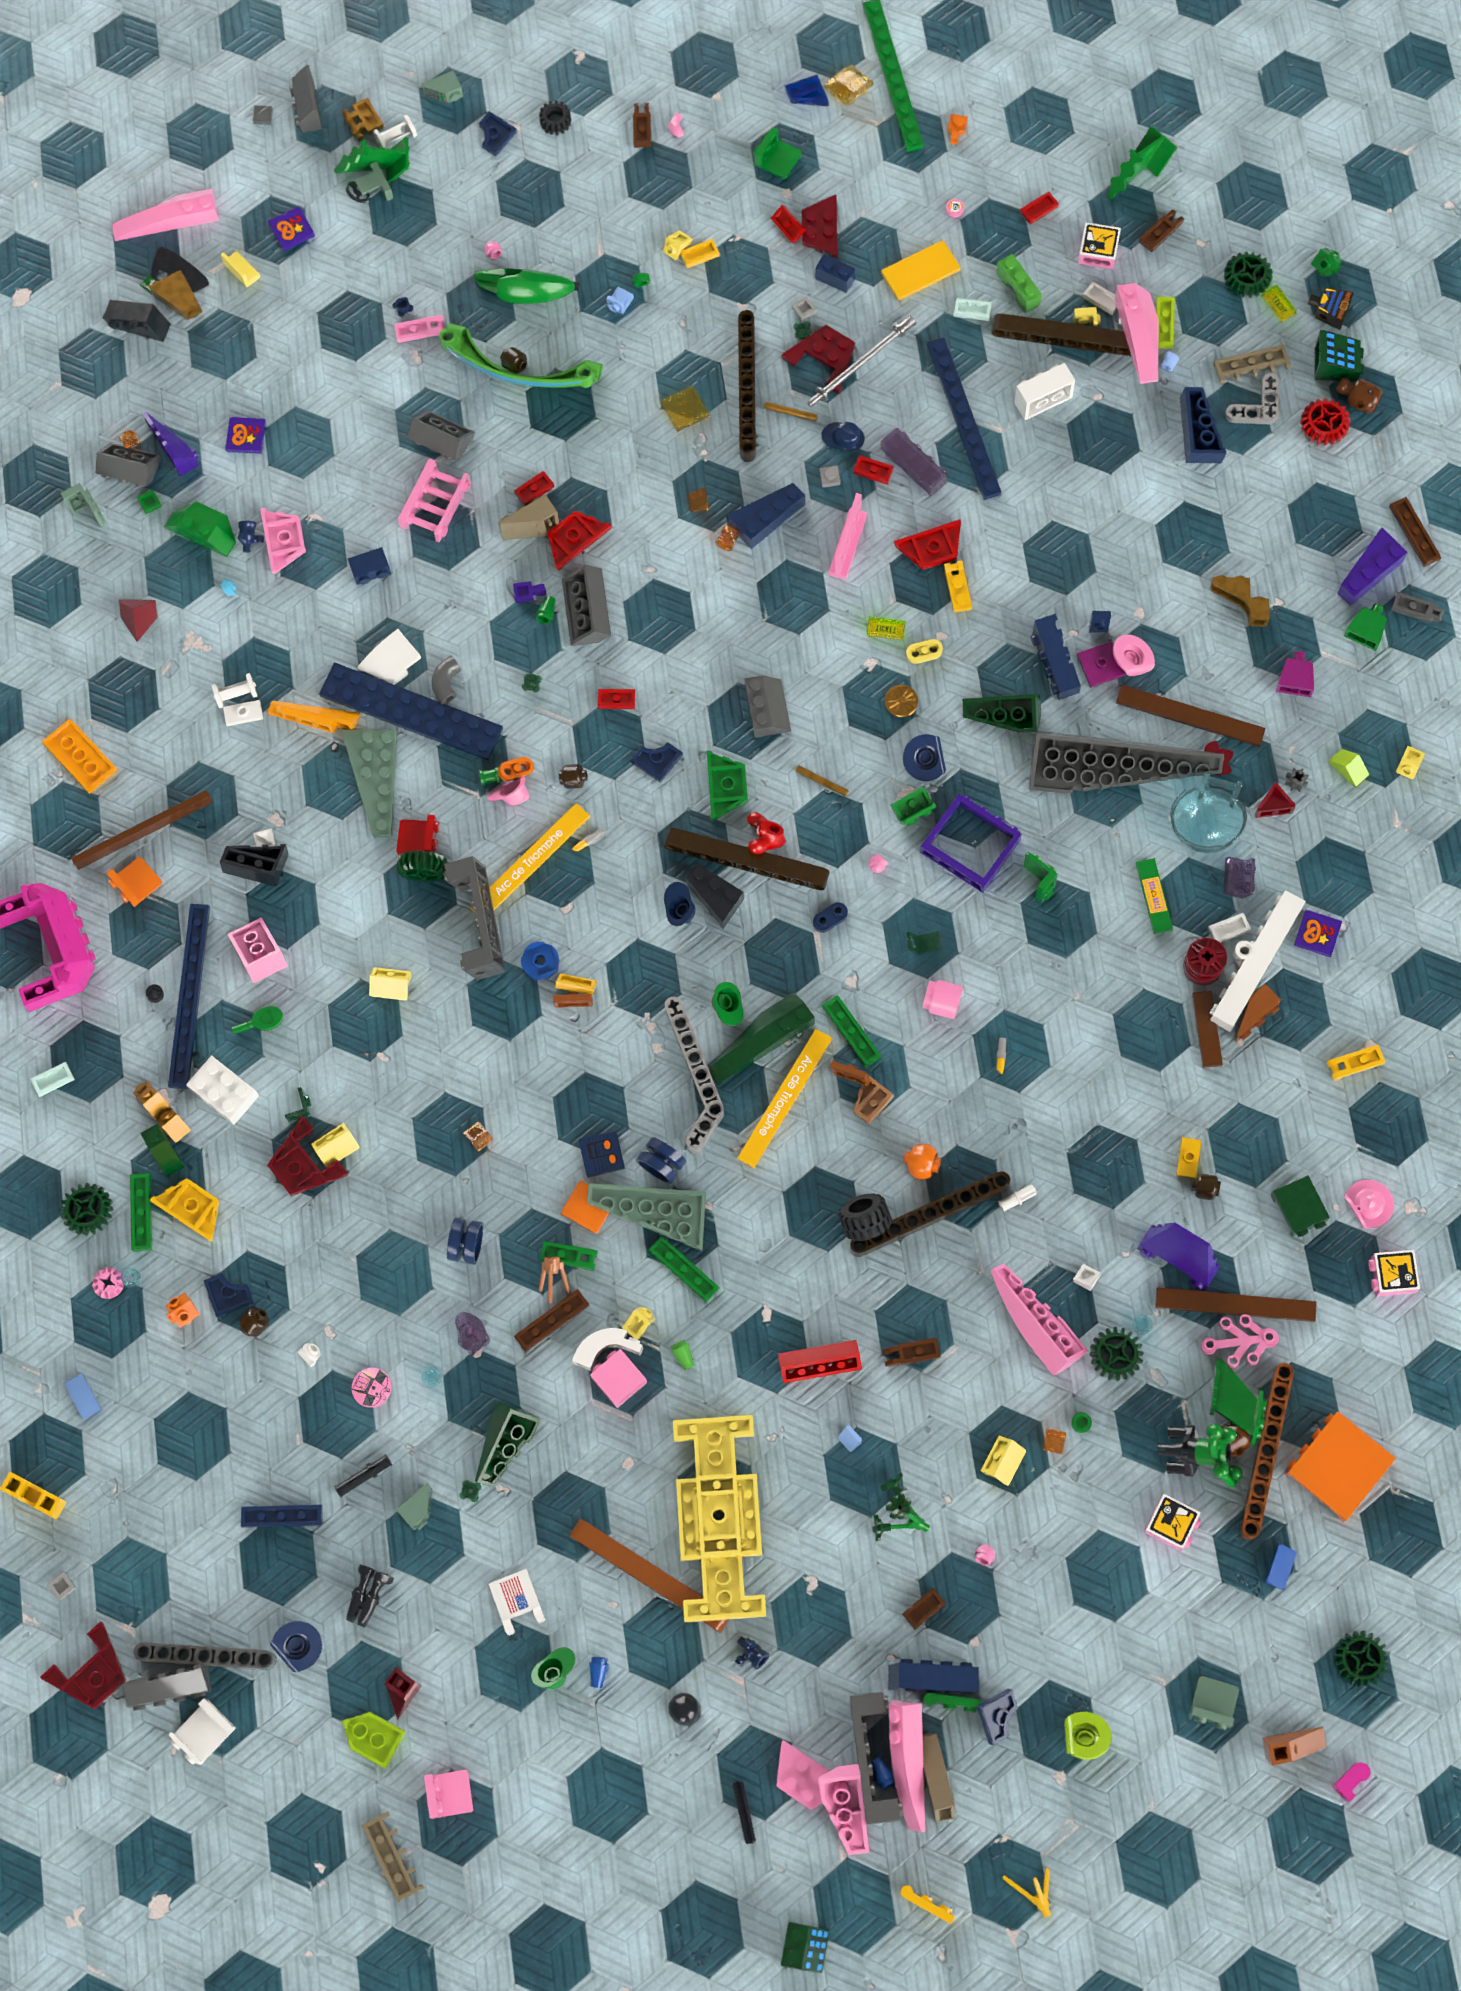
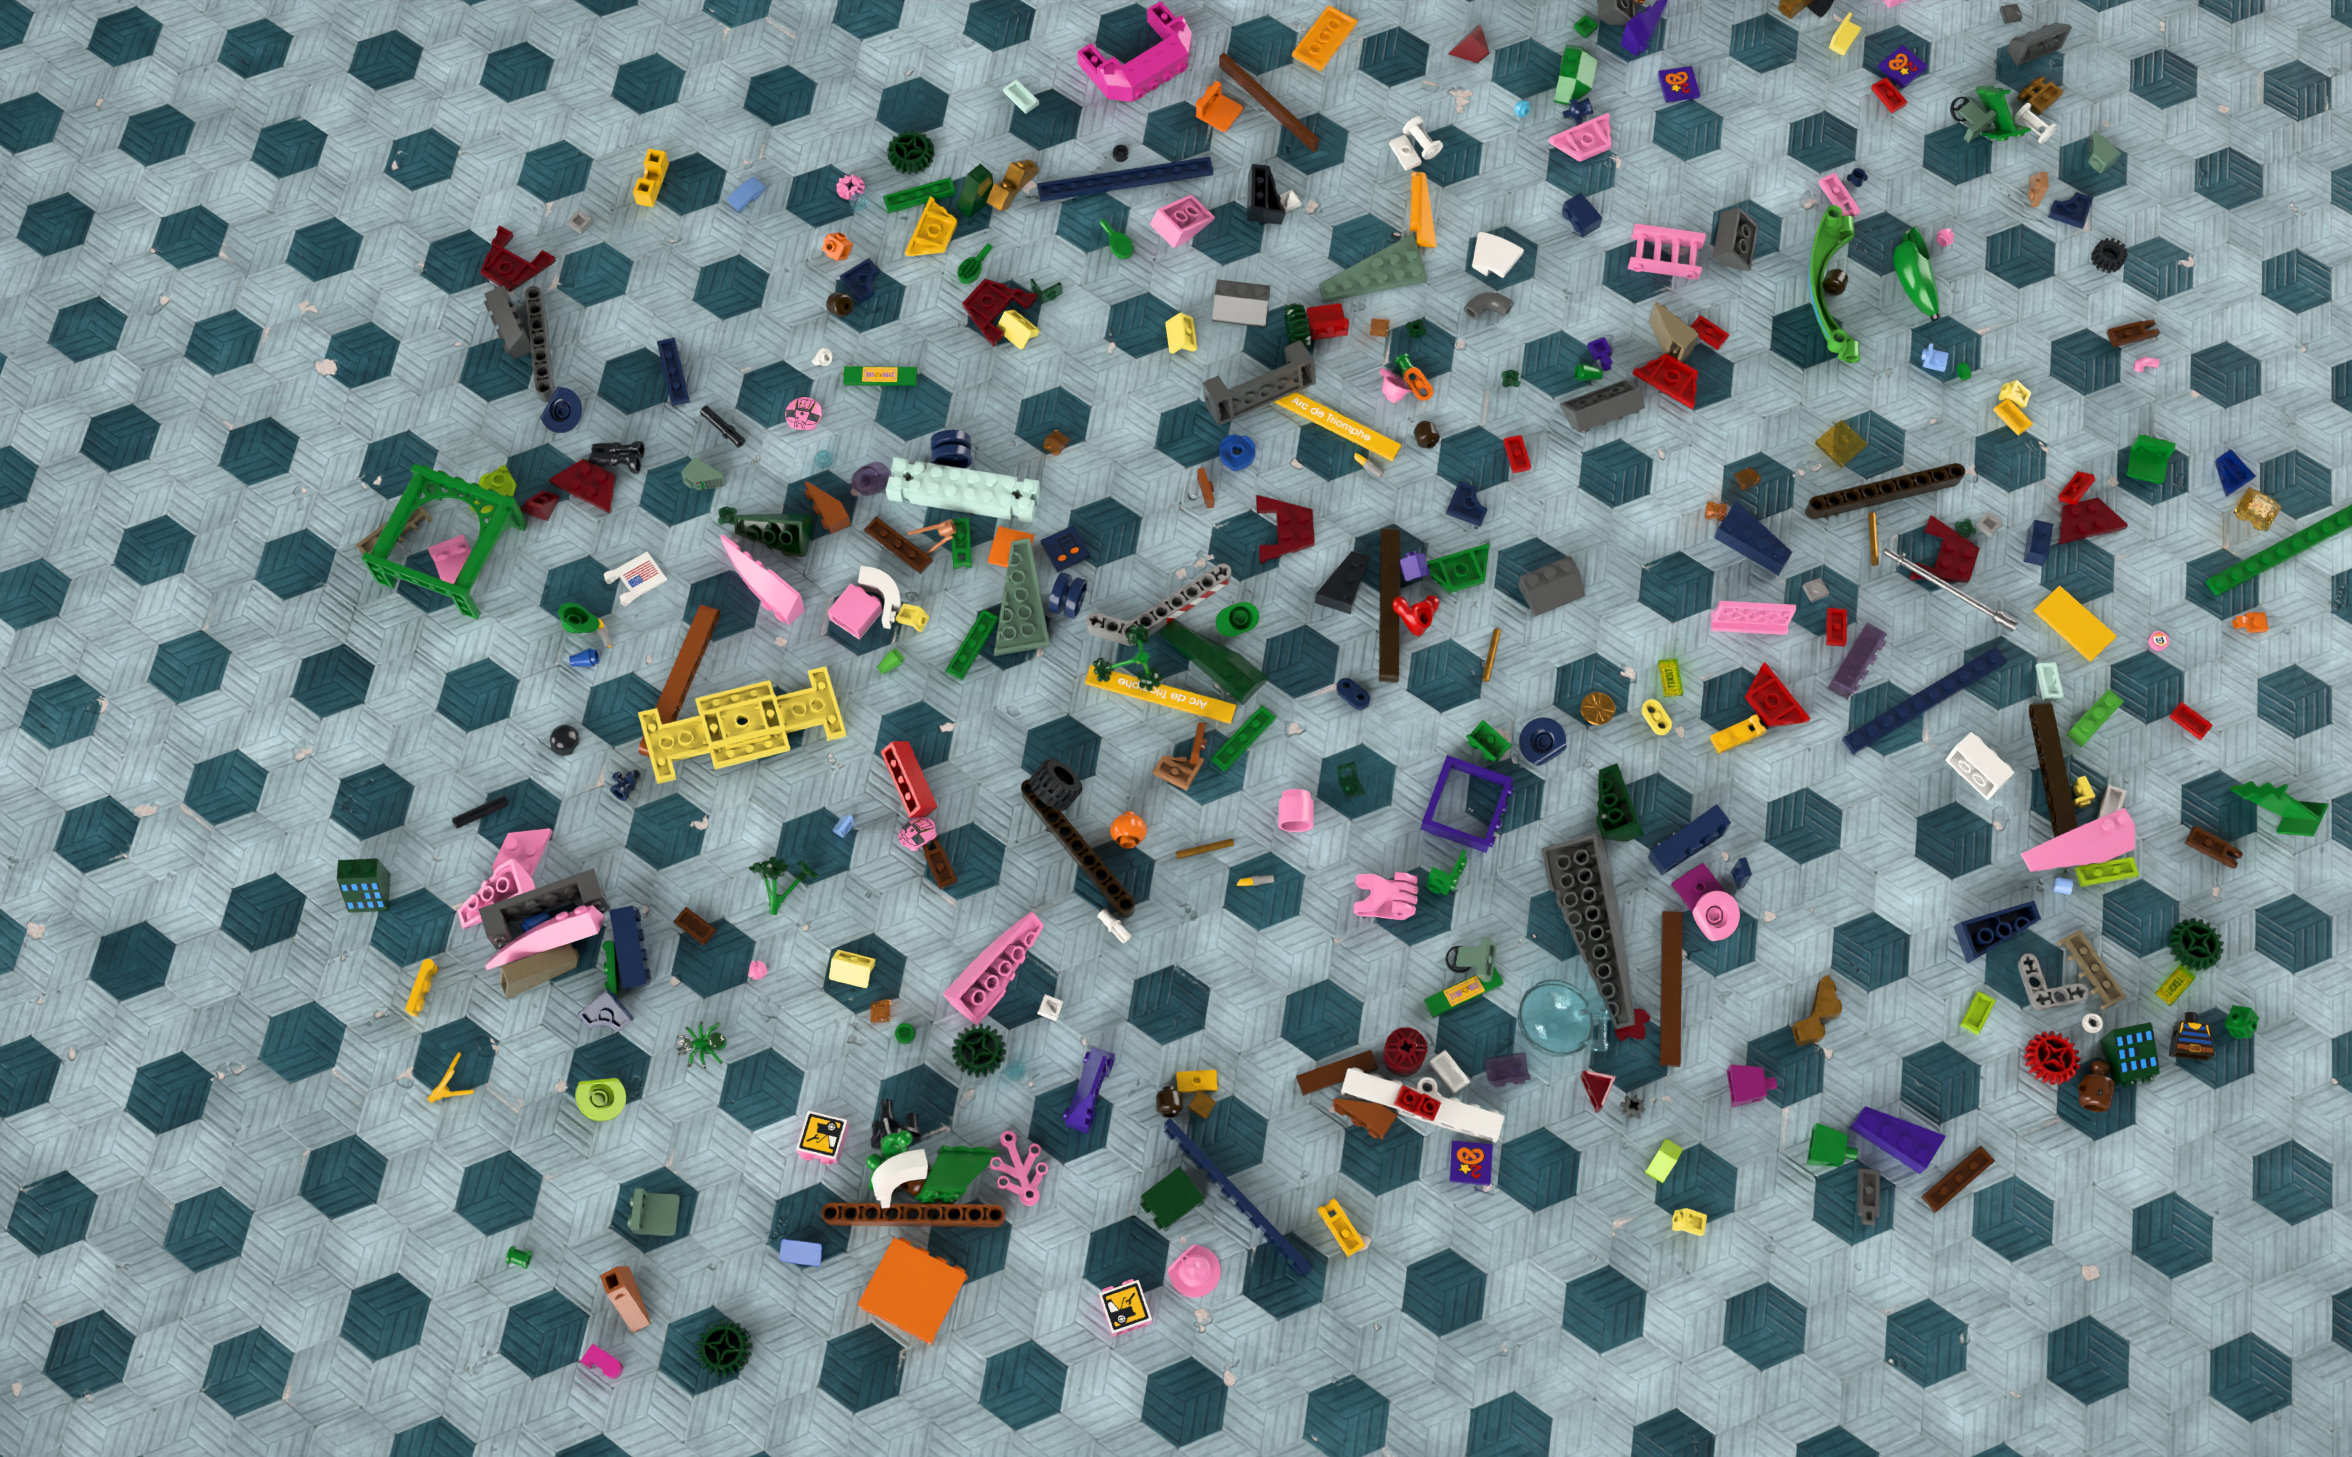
camera: 70 degrees right, 5 degrees down
white panel [169,1698,236,1765] -> none
white brick [186,1055,259,1125] -> none
dark blue plate [319,662,503,761] -> none
yellow plate [555,974,597,995] -> none
dark blue piece [664,882,696,926] -> none
dark blue piece [822,422,865,451] -> none
bright pink plate [869,853,888,873] -> none
piece [1078,223,1121,269] -> none
reddish brown tile [1155,1287,1317,1322] -> none
none -> green arch [361,463,528,620]
none -> green bush [505,1246,532,1269]
none -> dark red wing [549,459,616,514]
none -> light grey piece [598,619,613,649]
none -> animal [676,1021,727,1069]
none -> bright pink wedge [720,535,805,625]
none -> dark orange slope [804,481,851,534]
none -> green tile [843,366,917,386]
none -> white arch [872,1149,928,1208]
none -> light aqua brick [886,457,1040,523]
none -> bright pink dish [898,817,937,851]
none -> green piece [957,243,993,284]
none -> dark green plant [1093,624,1163,691]
none -> dark blue plate [1164,1118,1312,1276]
none -> pearl gold bar [1175,838,1234,859]
none -> pearl gold slope [1189,1090,1216,1120]
none -> slope [1212,279,1270,328]
none -> dark red wing [1256,495,1315,564]
none -> bright pink piece [1353,872,1418,920]
none -> clear orange slope [1370,318,1390,337]
none -> red slope [1393,1085,1441,1121]
none -> brick [1400,551,1430,581]
none -> dark green plate [1406,319,1426,338]
none -> sand green piece [1445,938,1497,982]
none -> red plate [1871,77,1907,113]
none -> lime tile [1960,991,1996,1035]
none -> medium nougat wing [2028,172,2049,207]
none -> white plate [2082,1013,2103,1033]

